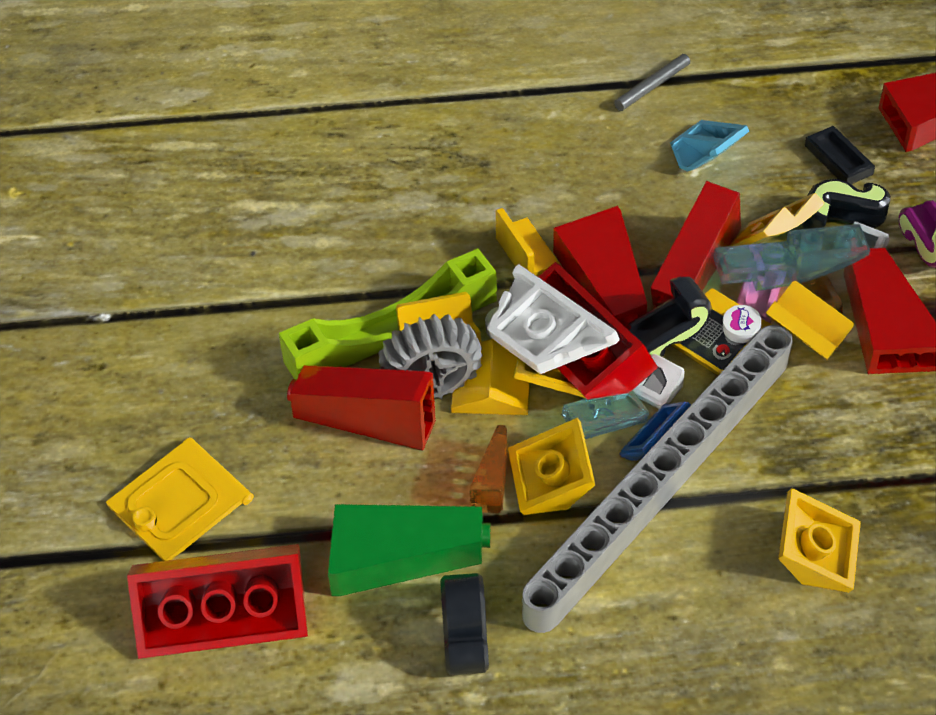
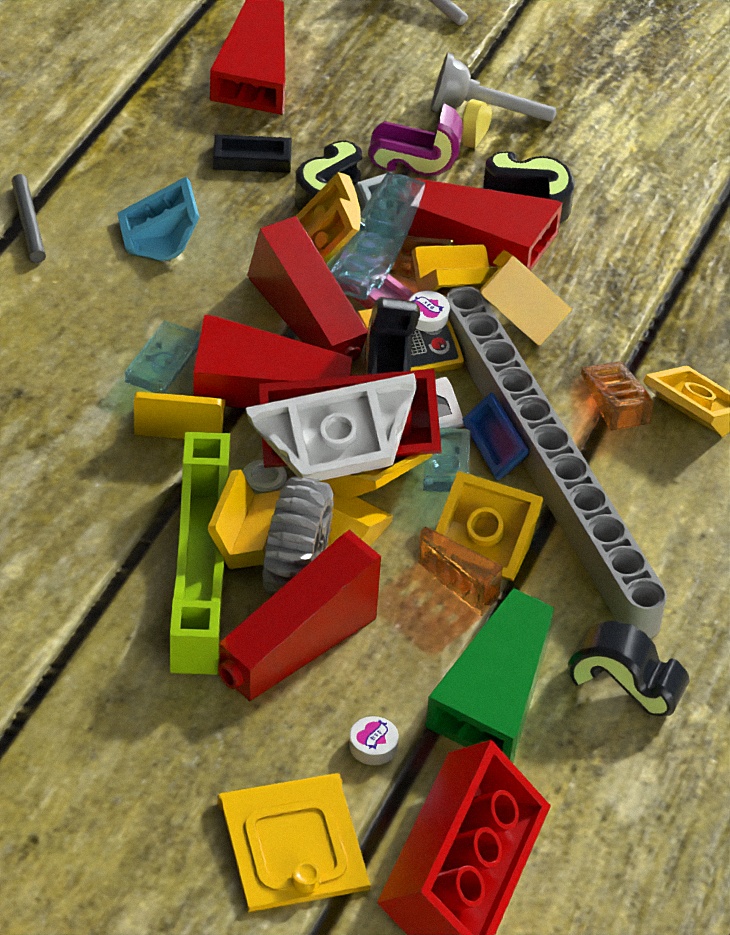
camera: 65 degrees left, 5 degrees down
none -> clear light blue plate [125,320,201,394]
none -> white tile [349,716,399,765]
none -> yellow panel [480,250,573,345]
none -> clear orange slope [581,361,654,431]

